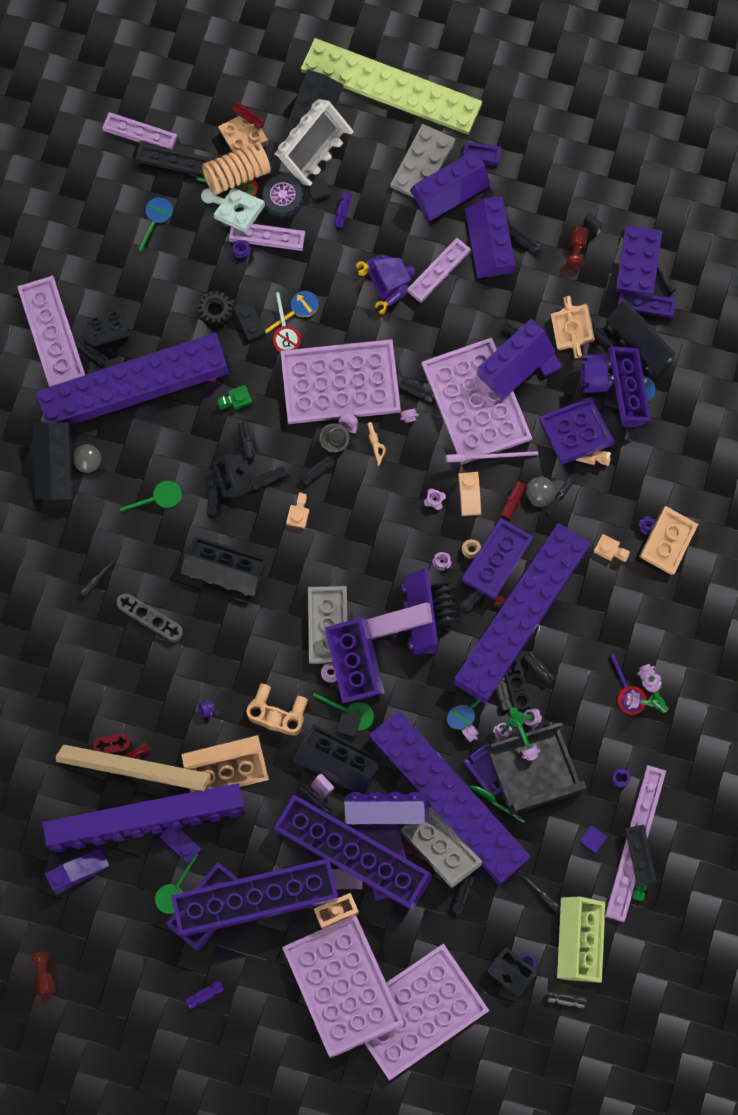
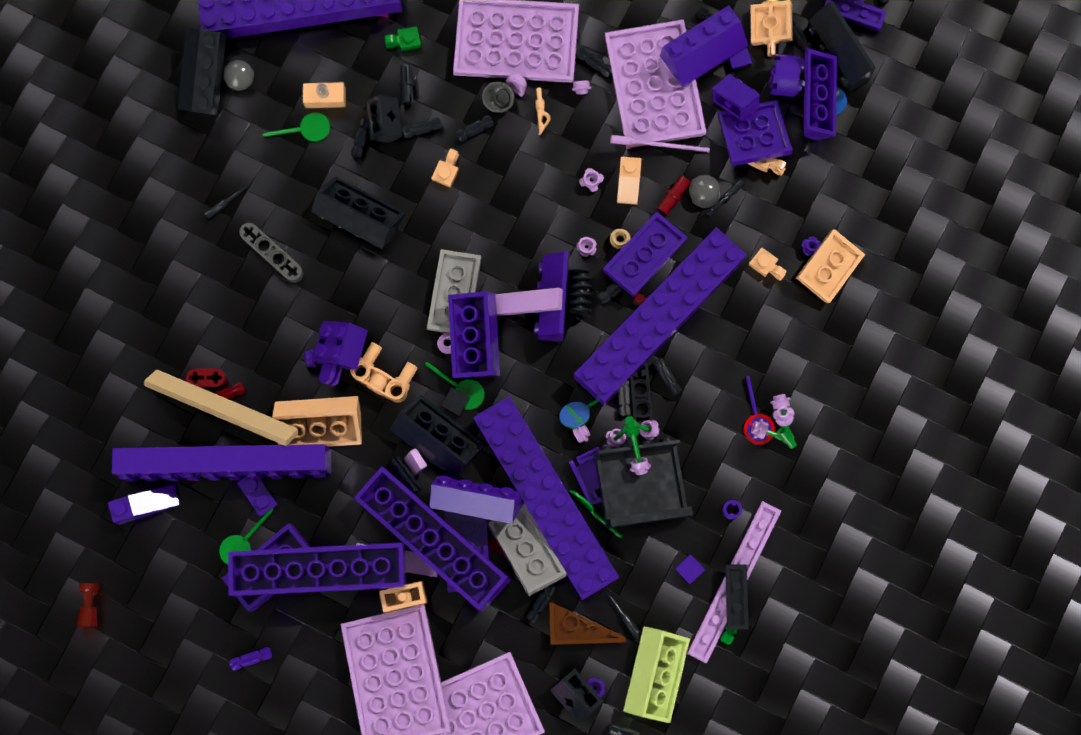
camera: 15 degrees right, 5 degrees up
none -> light nougat piece [303,83,346,108]
none -> dark purple brick [312,321,368,386]
none -> reddish brown wing [549,603,626,645]
none -> dark purple brick [713,74,760,122]

